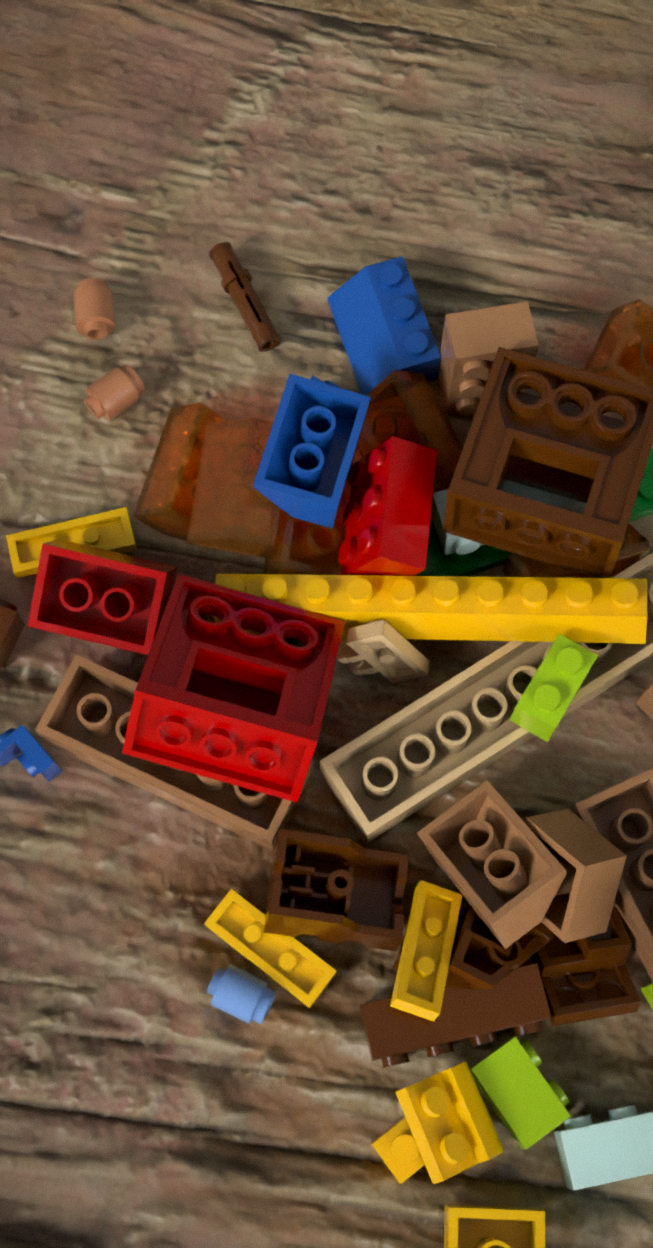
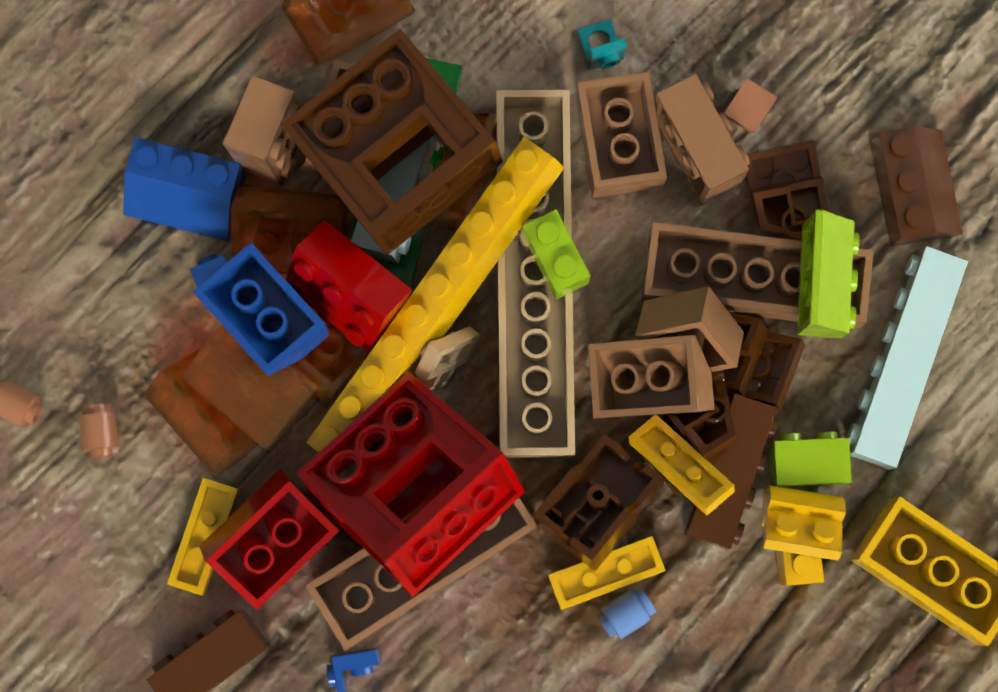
camera: 55 degrees left, 10 degrees up
reddish brown pin [209,242,281,352] -> none

